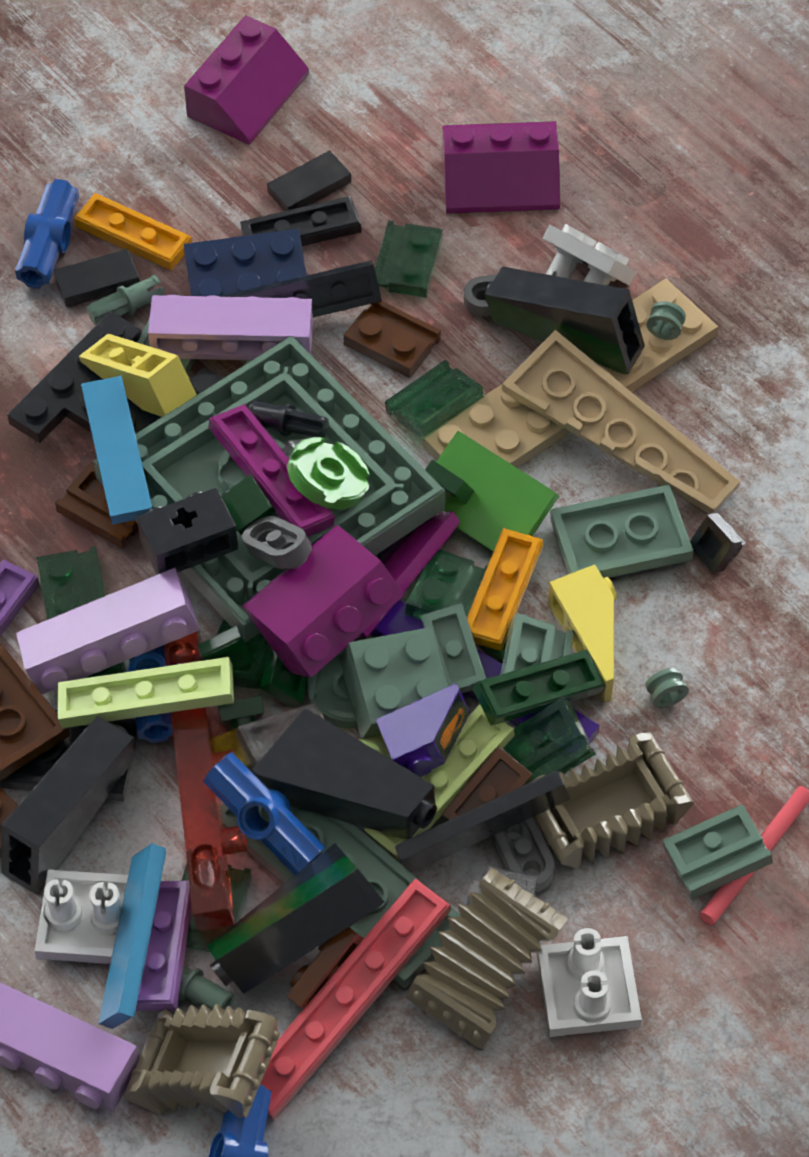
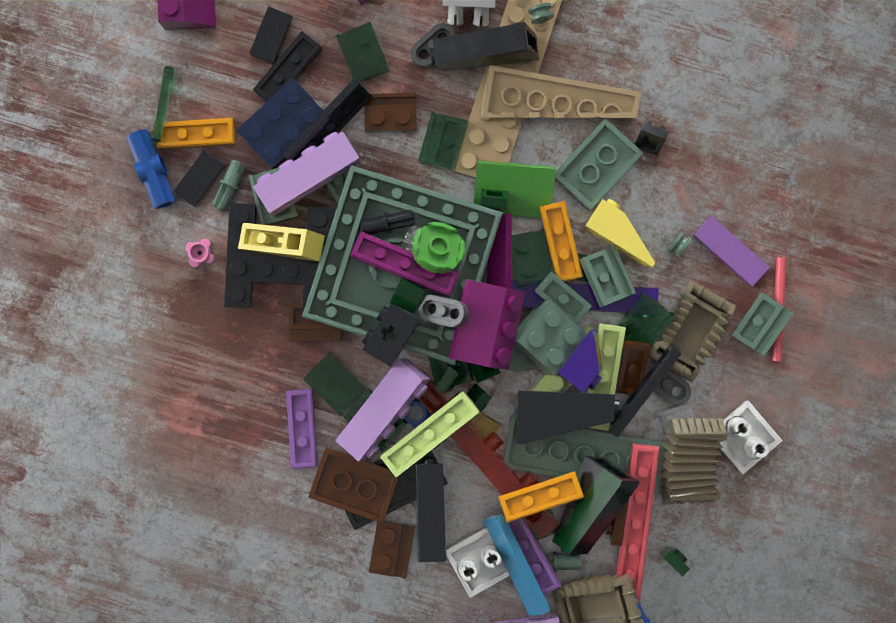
camera: 30 degrees left, 30 degrees up
dark azure tile [81,376,152,525] -> none
blue piece [203,752,326,875] -> none
dark green tile [472,650,606,726] -> none
none -> clear green bar [151,66,174,142]
none -> bright pink plate [185,239,214,267]
none -> light orange tile [499,471,584,522]
none -> dark green plate [660,547,690,576]
none -> medium lavender tile [693,216,770,287]

